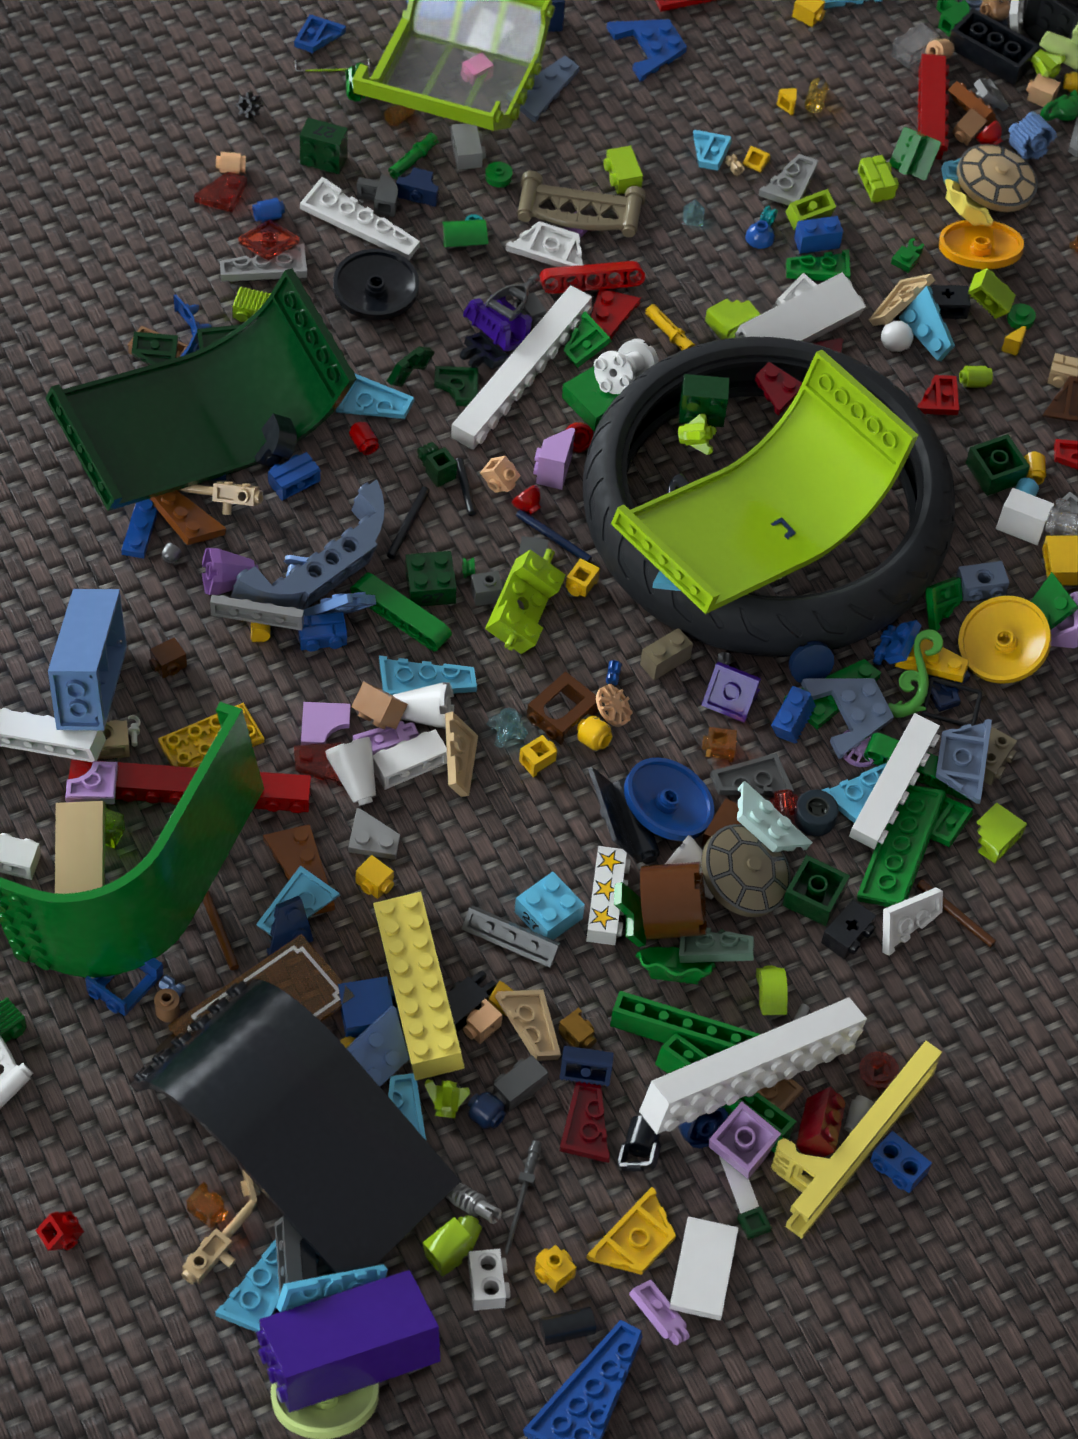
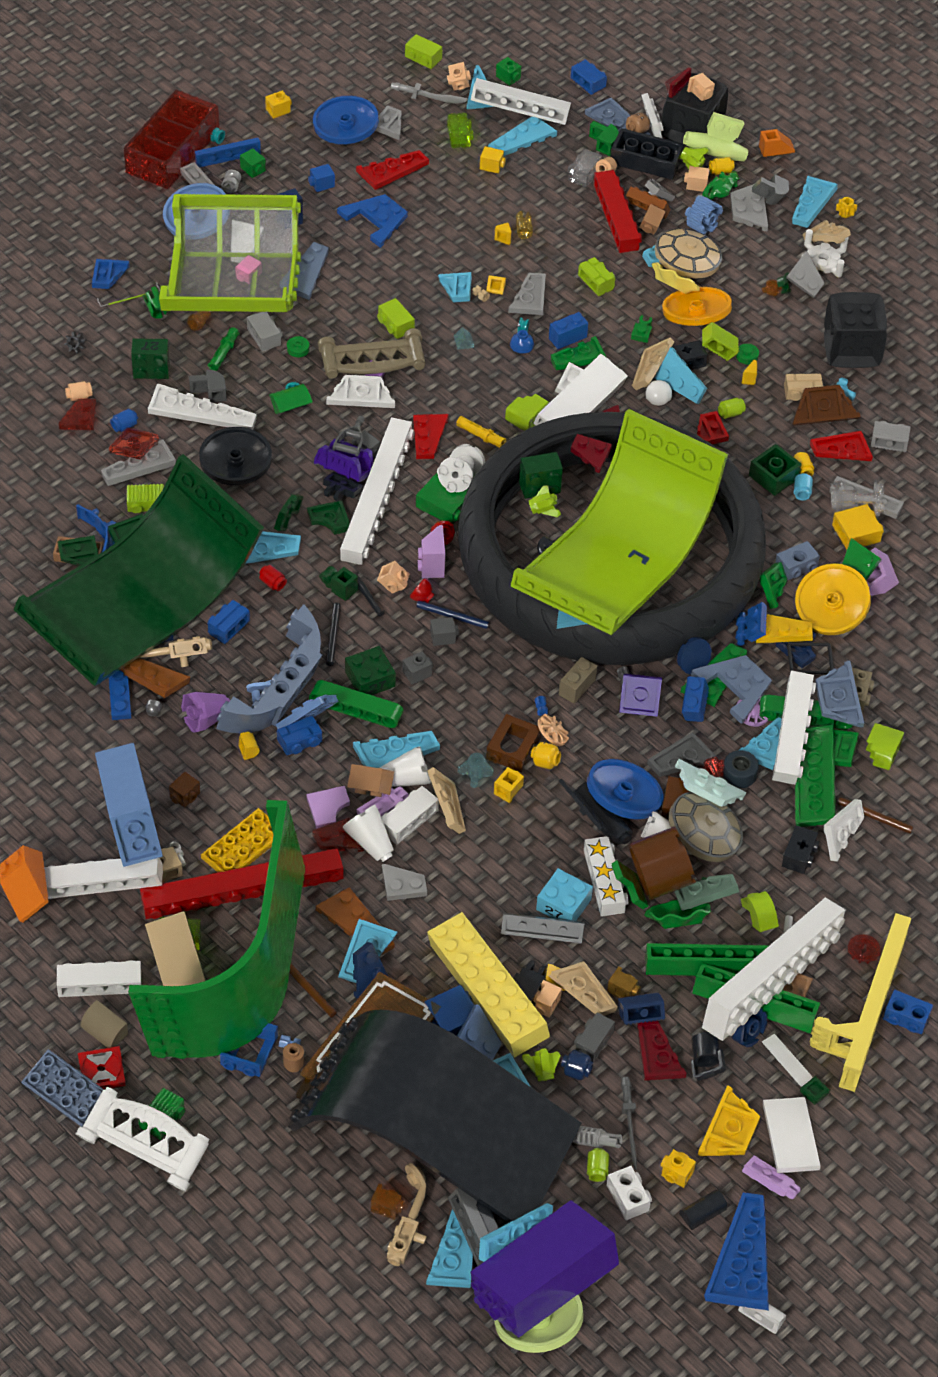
camera: 15 degrees left, 5 degrees down
red brick [35,1211,84,1251] -> none
lavender tile [65,762,118,804] -> none
light grey plate [210,595,304,631] -> none
black brick [255,413,297,467] -> none
yellow brick [355,855,394,899] -> none
dark blue brick [396,167,439,207] -> none
lime piece [423,1217,473,1277] -> none
green bush [462,558,475,579] -> none
lime brick [485,549,566,654] -> none
red beam [539,261,645,294] -> none
green wing [563,311,612,368] -> none
yellow brick [566,558,600,597] -> none
clear orange brick [701,727,737,762] -> none
lavender slope [709,1102,781,1179] -> none
dark green brick [782,855,850,926] -> none
lime brick [785,189,836,230] -> none
dark red brick [796,1086,846,1158] -> none
light grey cone [844,1095,874,1133] -> none
bright green plant [888,629,943,718] -> none
green bracket [889,127,942,180] -> none
red brick [976,120,1003,145] -> none
white slope [996,488,1055,546] -> none

